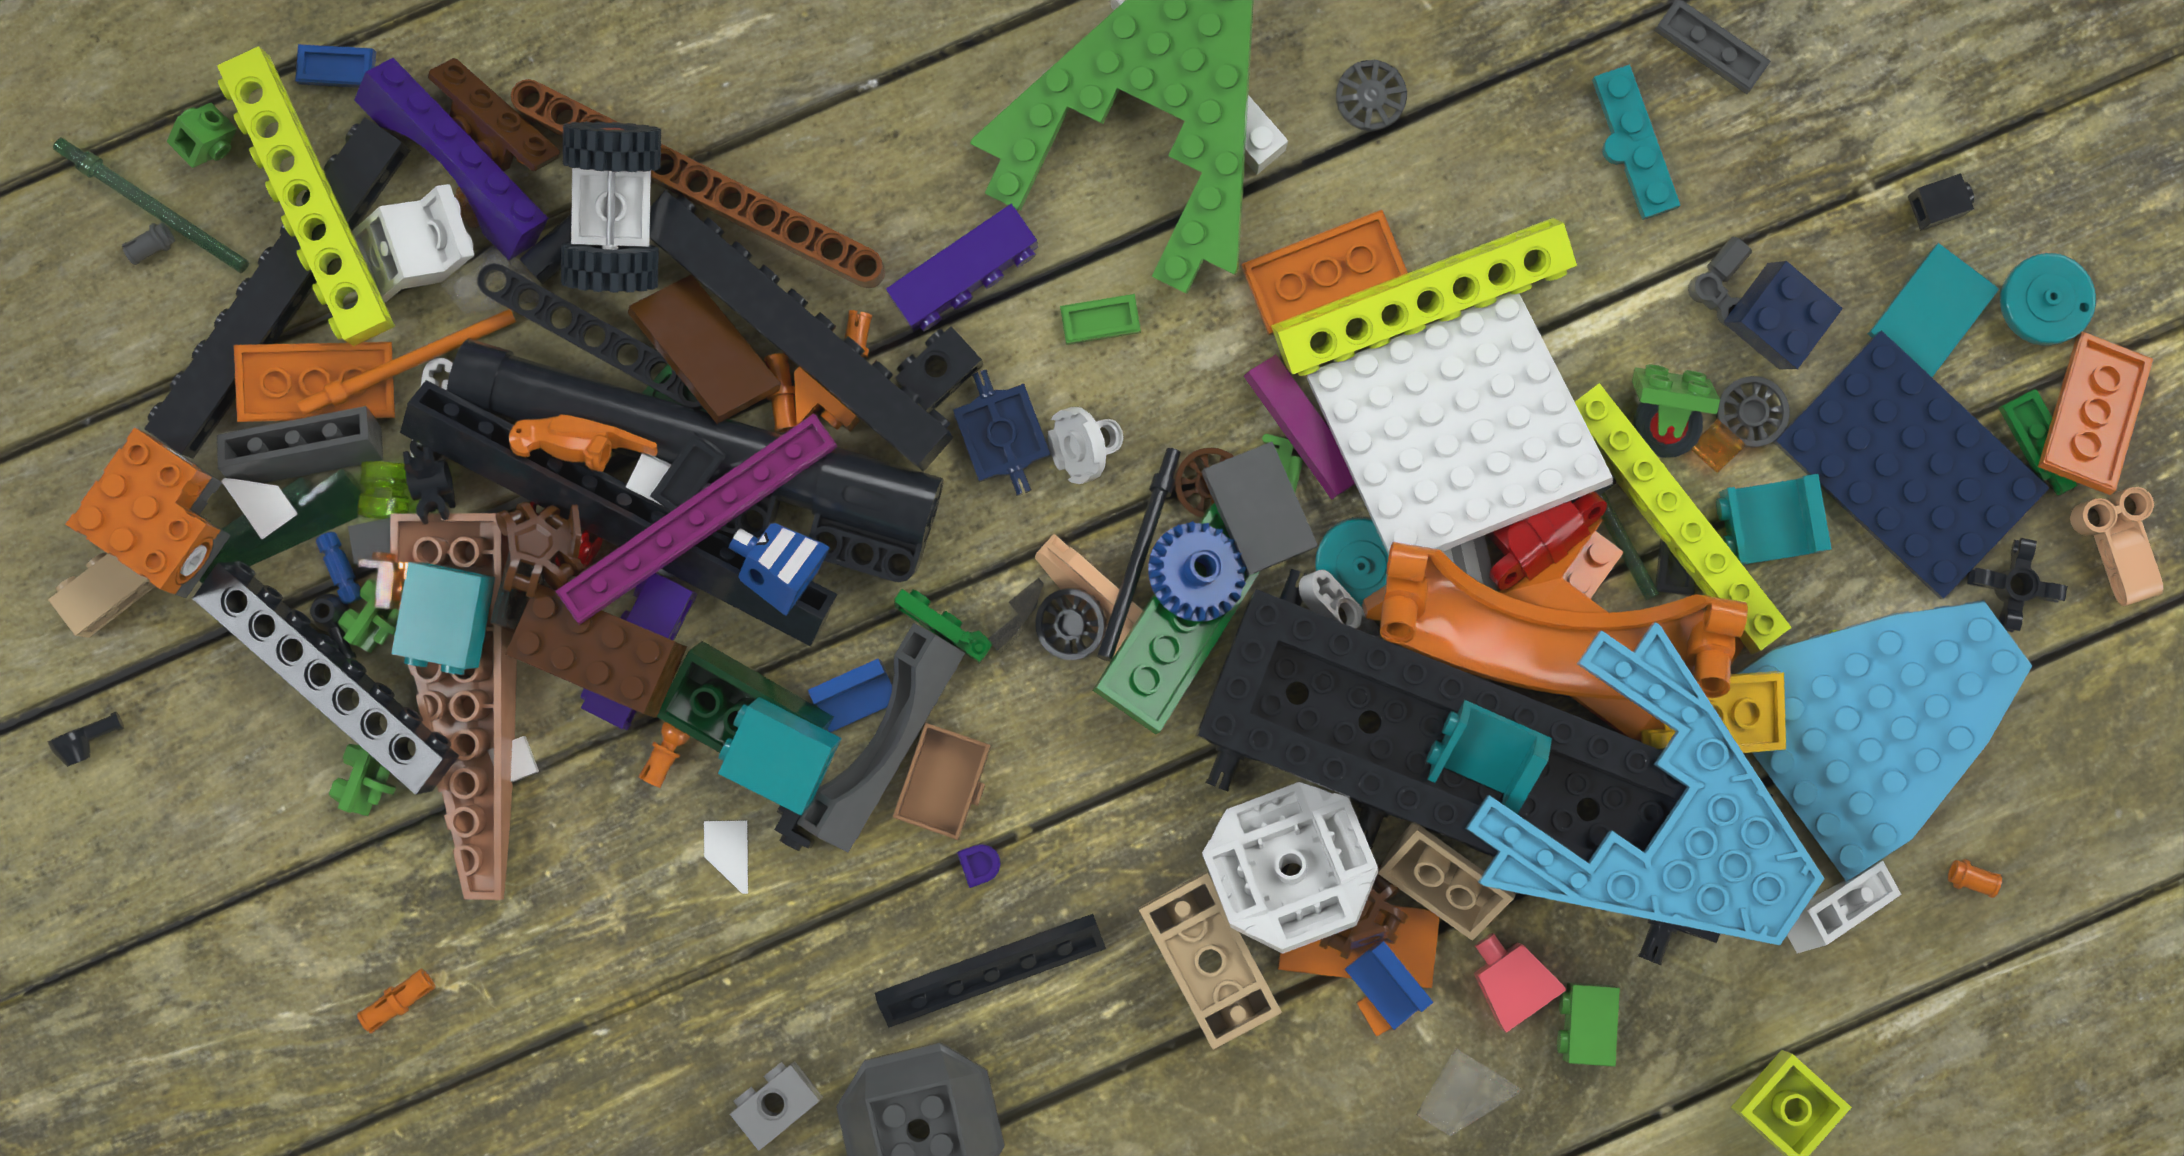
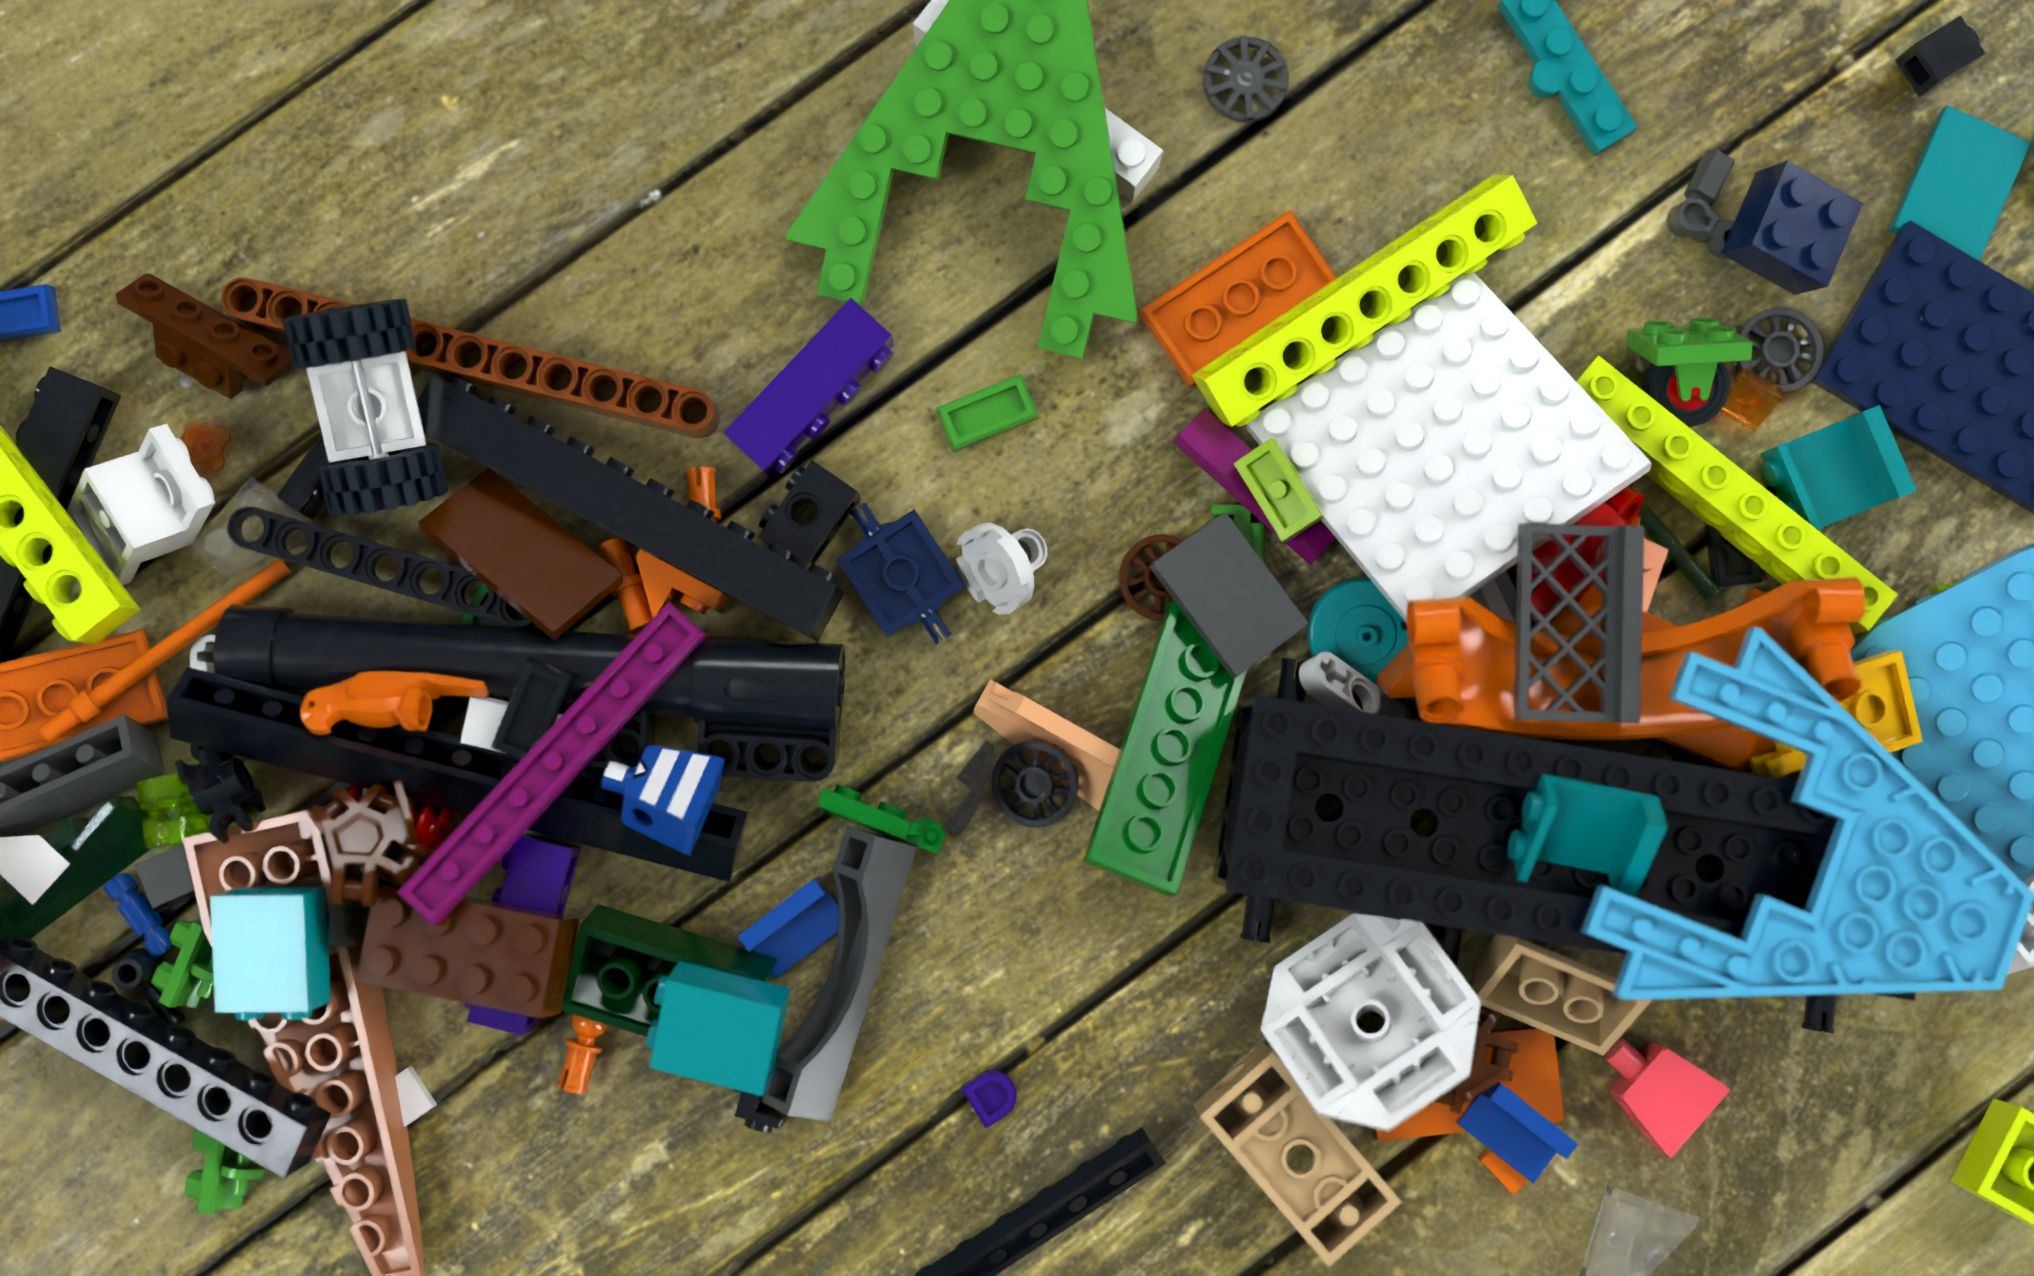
camera: 20 degrees left, 0 degrees up
dark purple arch [354,58,549,260] -> none
clear orange bracket [357,551,408,609] -> none
white sticker [704,821,748,894] -> none
medium nougat container [893,723,992,840] -> none
black bar [1097,448,1181,662] -> none
gear [1148,521,1246,622] -> none
bright green brick [1557,982,1620,1067] -> none
none -> lime plate [1233,437,1323,542]
none -> dark grey fence [1514,523,1644,723]

